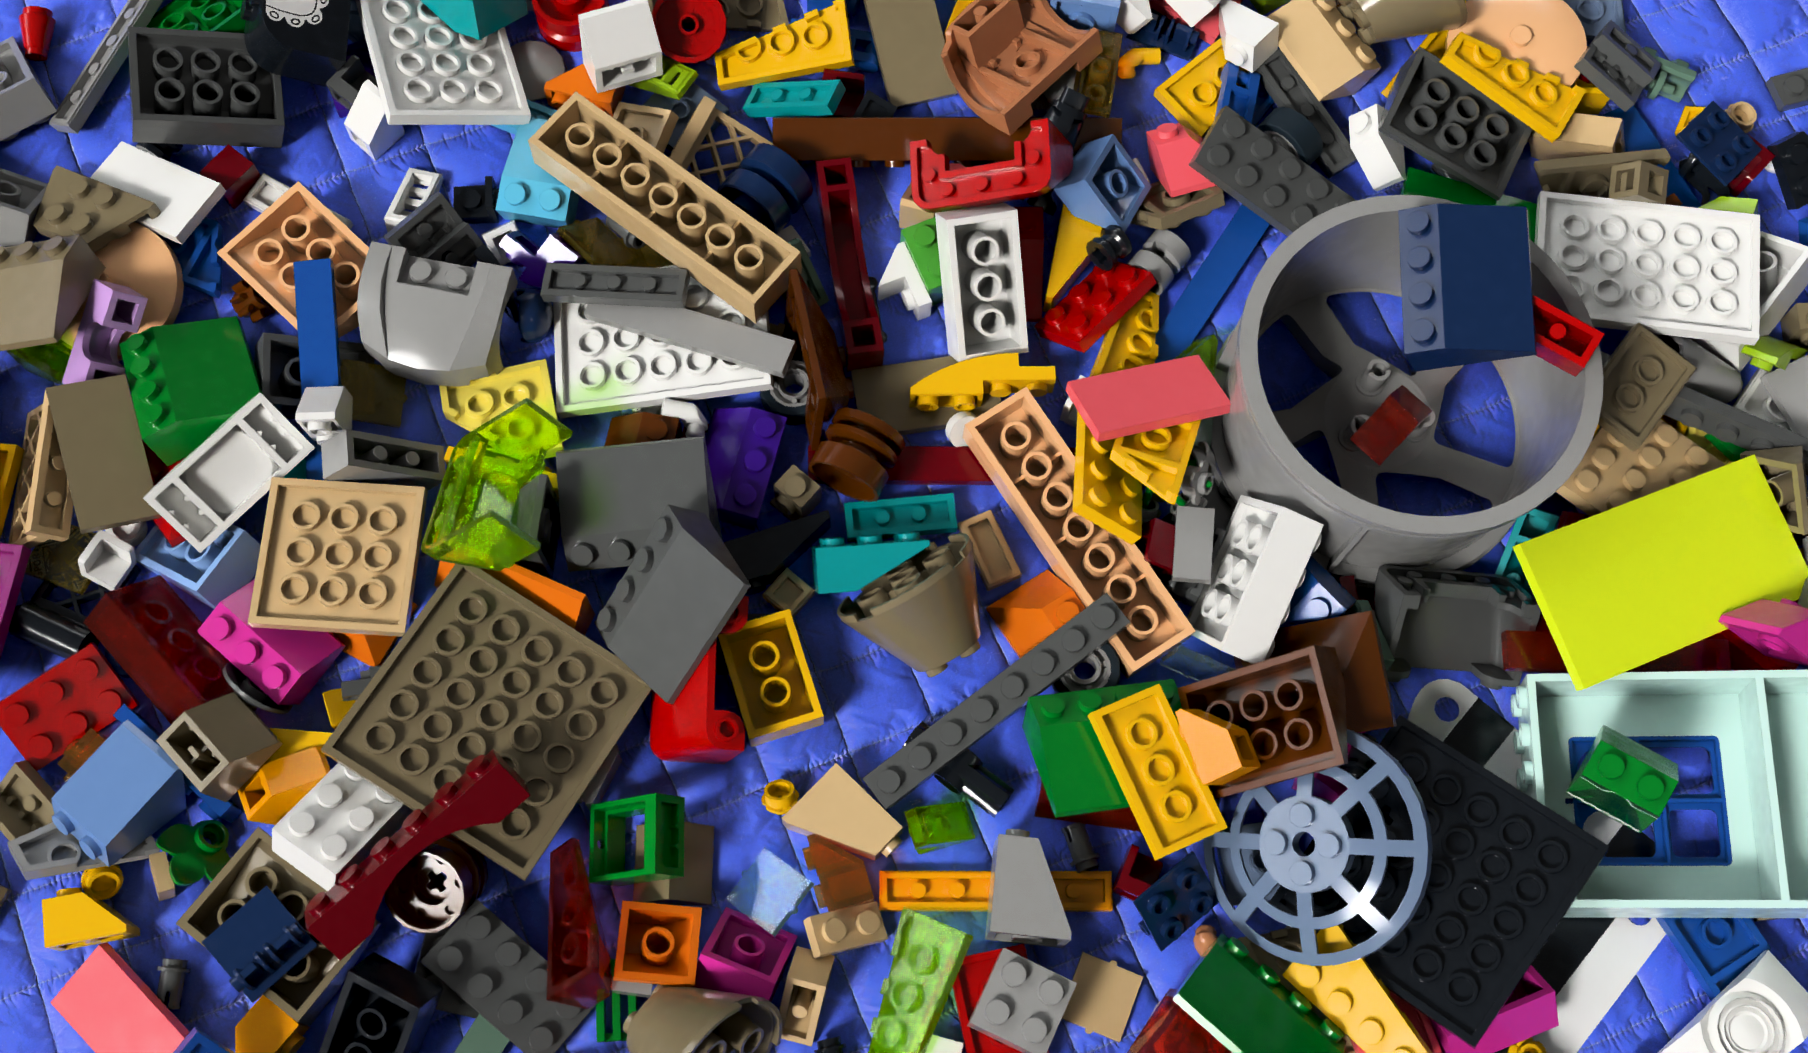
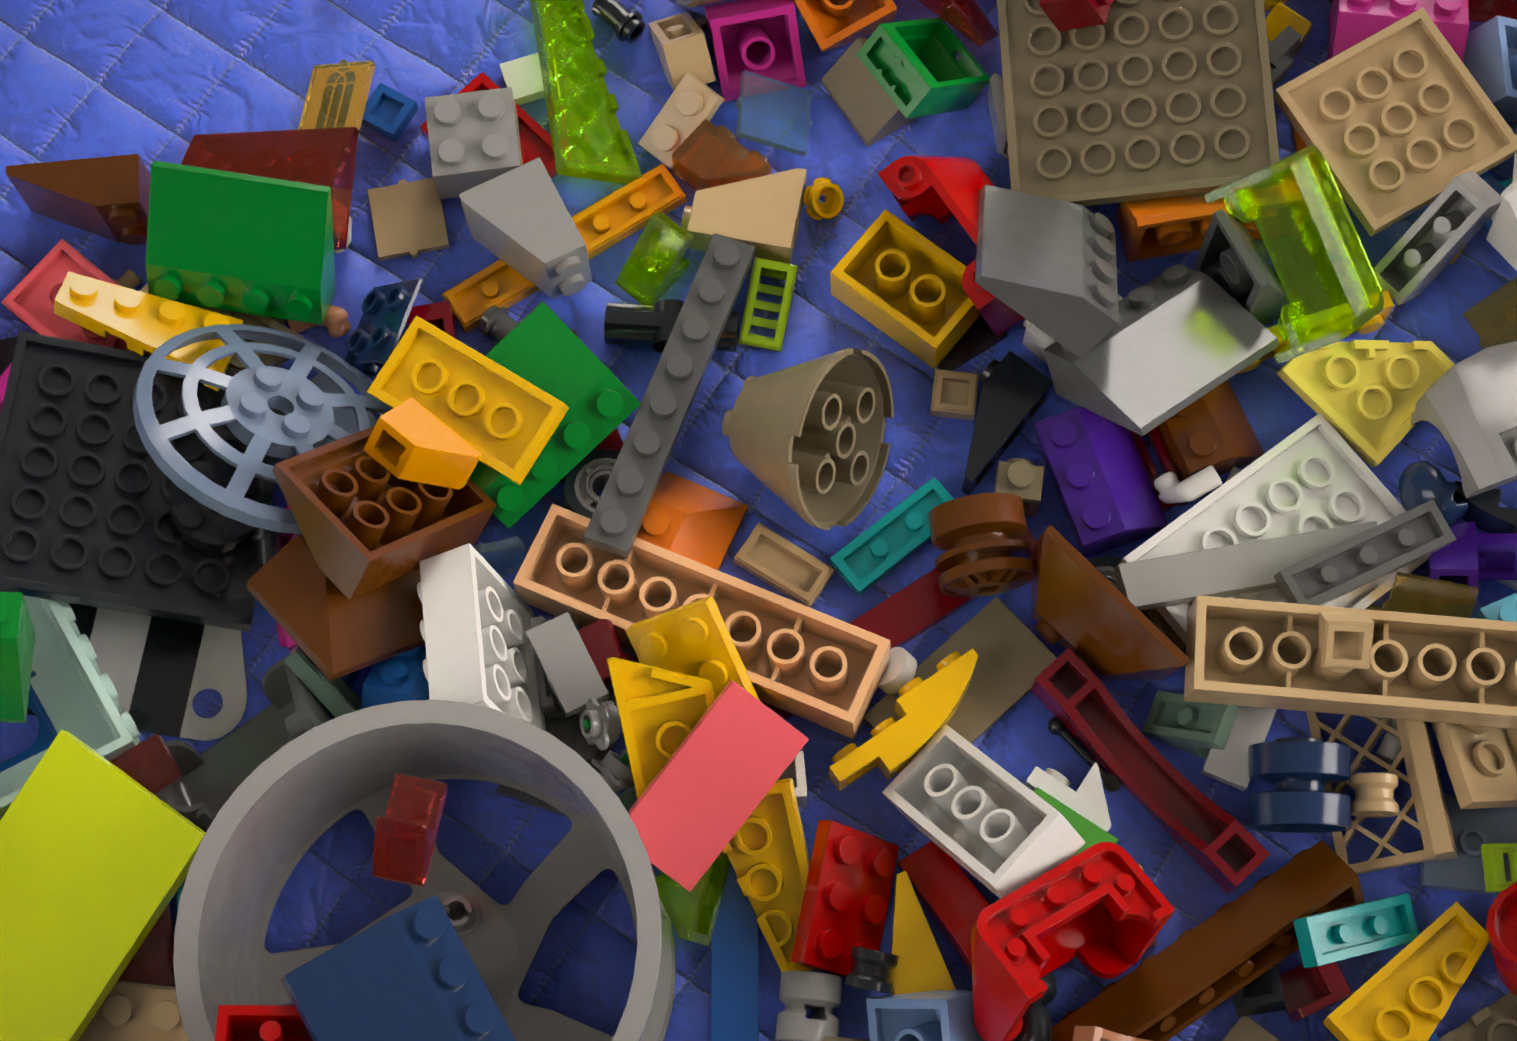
camera: 155 degrees right, 0 degrees up
teal slope [811,532,930,594] -> none
none -> lime slope [738,257,798,352]
none -> tan slope [1319,610,1374,669]
none -> tan wheel [1349,772,1399,818]

